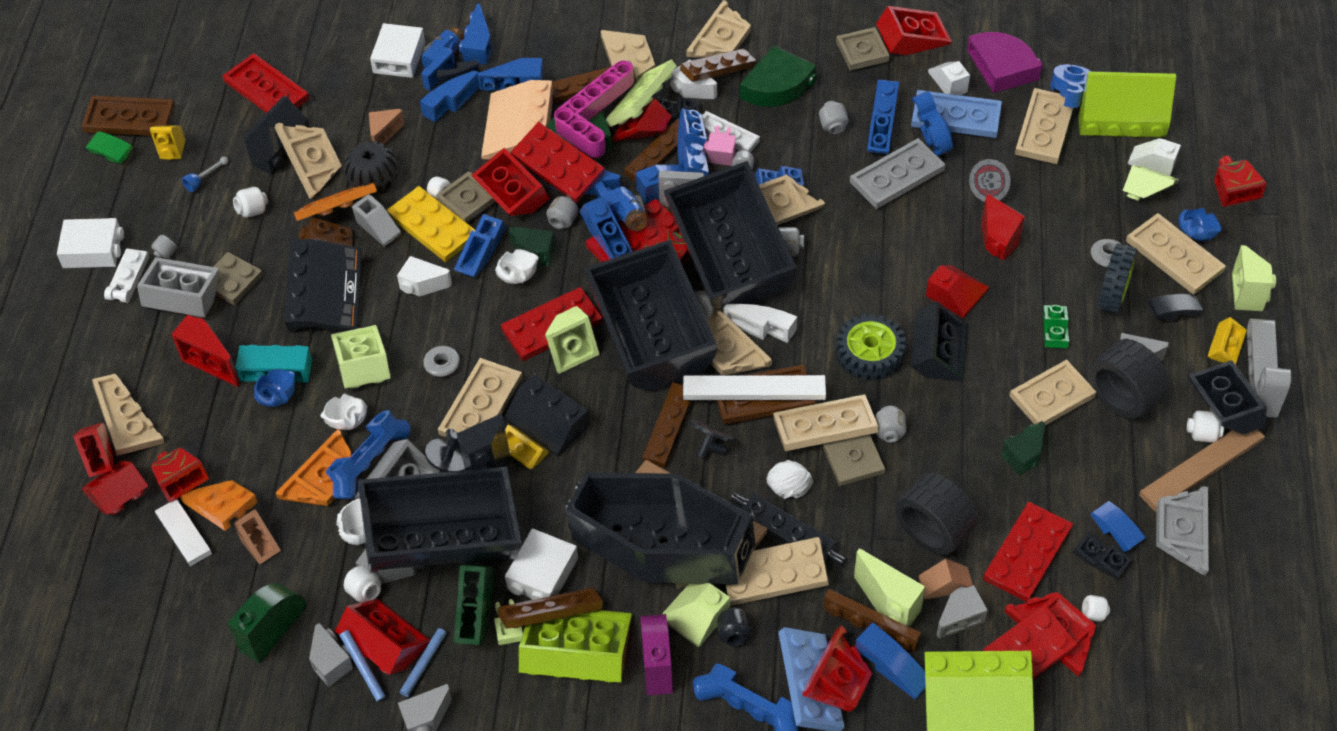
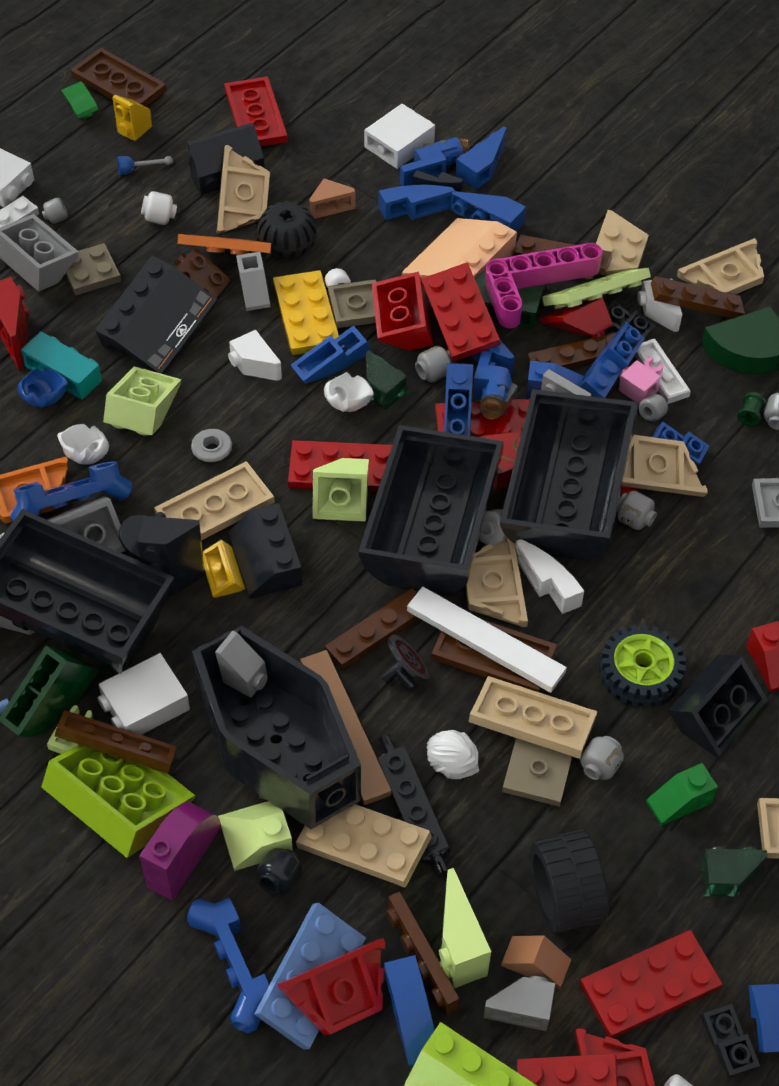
camera: 30 degrees right, 0 degrees up
none -> light grey slope [215,631,268,698]
none -> green slope [646,763,718,826]
none -> dark green bush [737,392,766,426]

